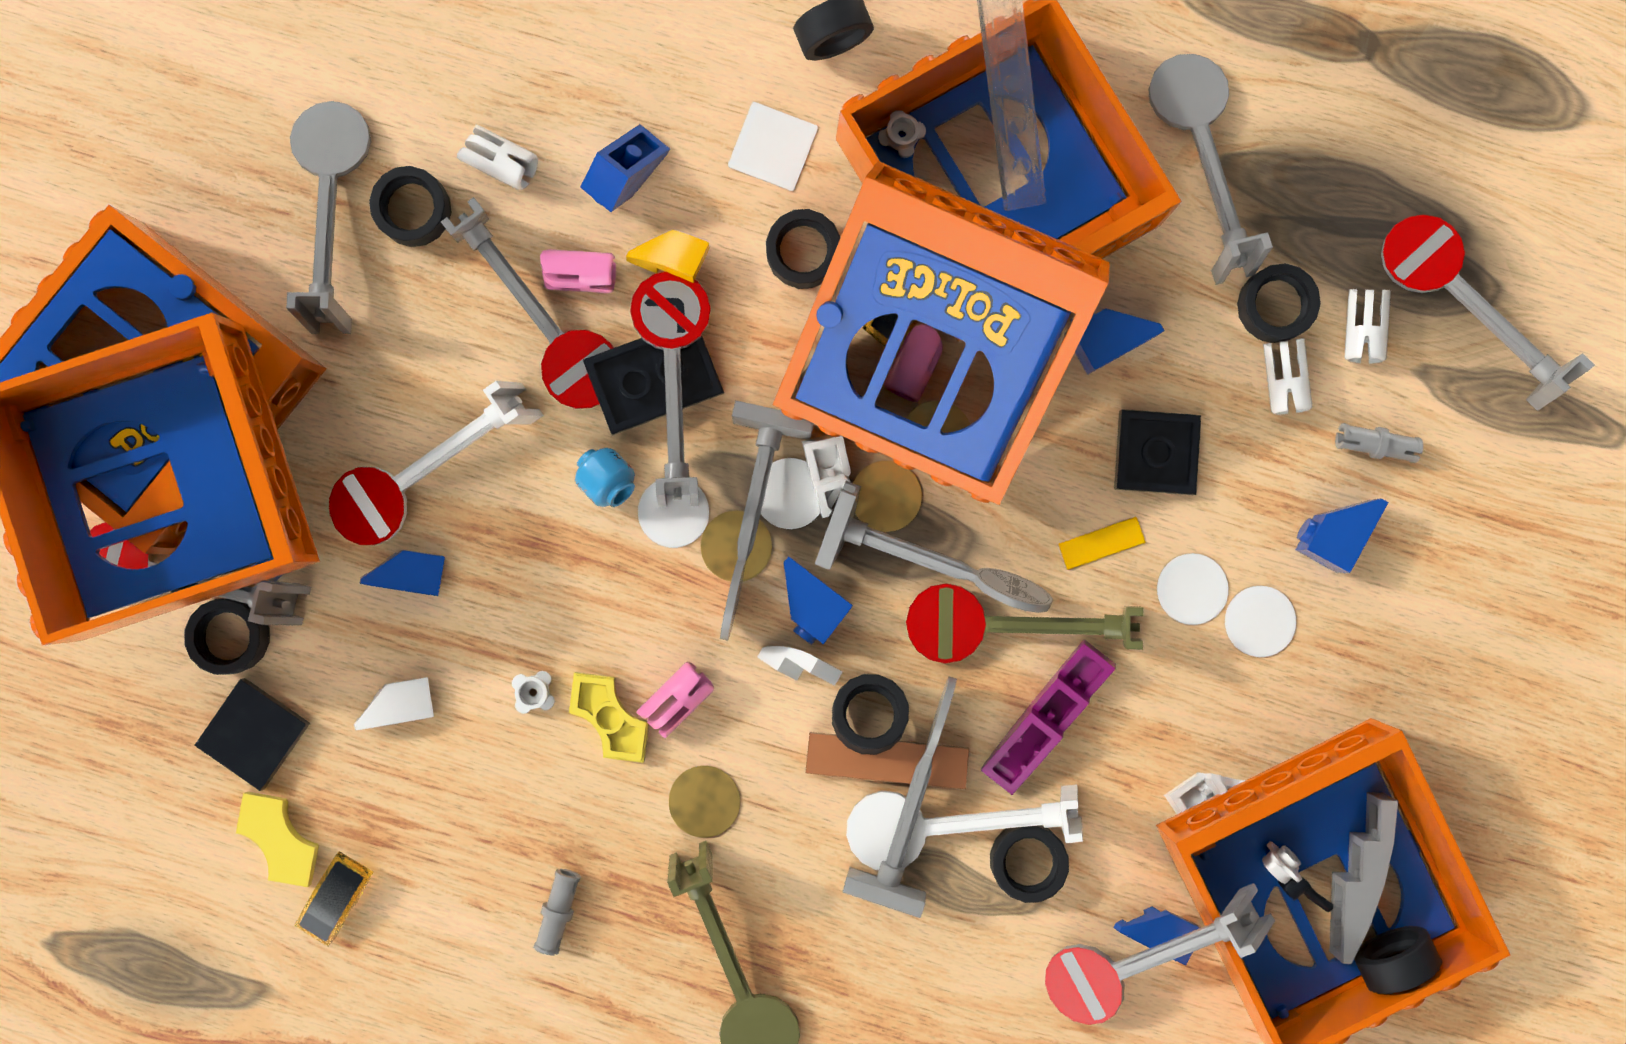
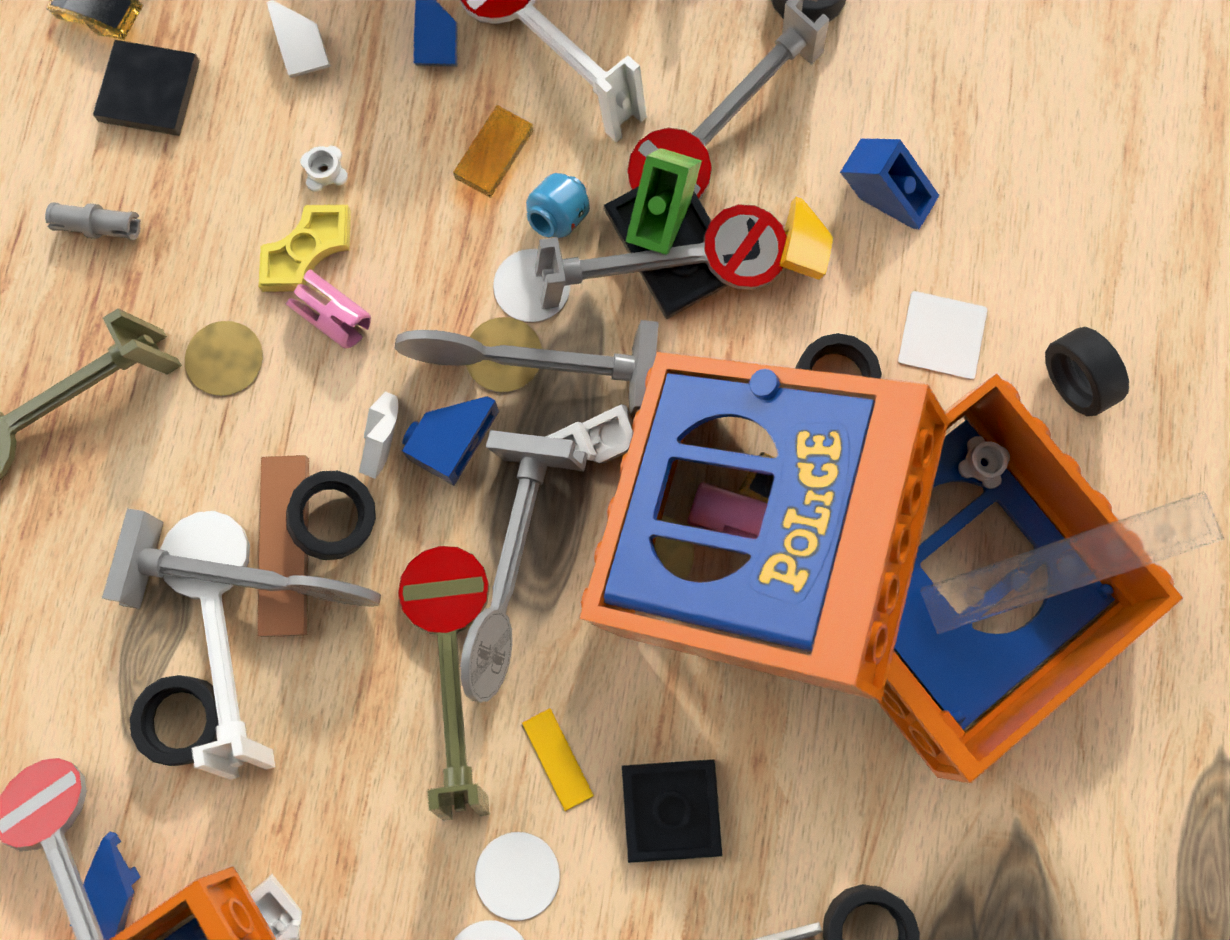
camera: 85 degrees right, 10 degrees down
white arm [457,124,538,190] -> none
bright pink arm [540,249,616,293] -> none
white sticker [761,458,820,529] -> none
pearl gold sticker [853,461,922,532] -> none
magenta slope [981,639,1116,795] -> none
blue slope [1065,308,1165,375] -> none
light grey piece [1149,54,1273,285] -> none
none -> black tile [93,40,200,136]
none -> clear yellow tile [453,105,534,198]
none -> bright green slope [625,148,702,255]

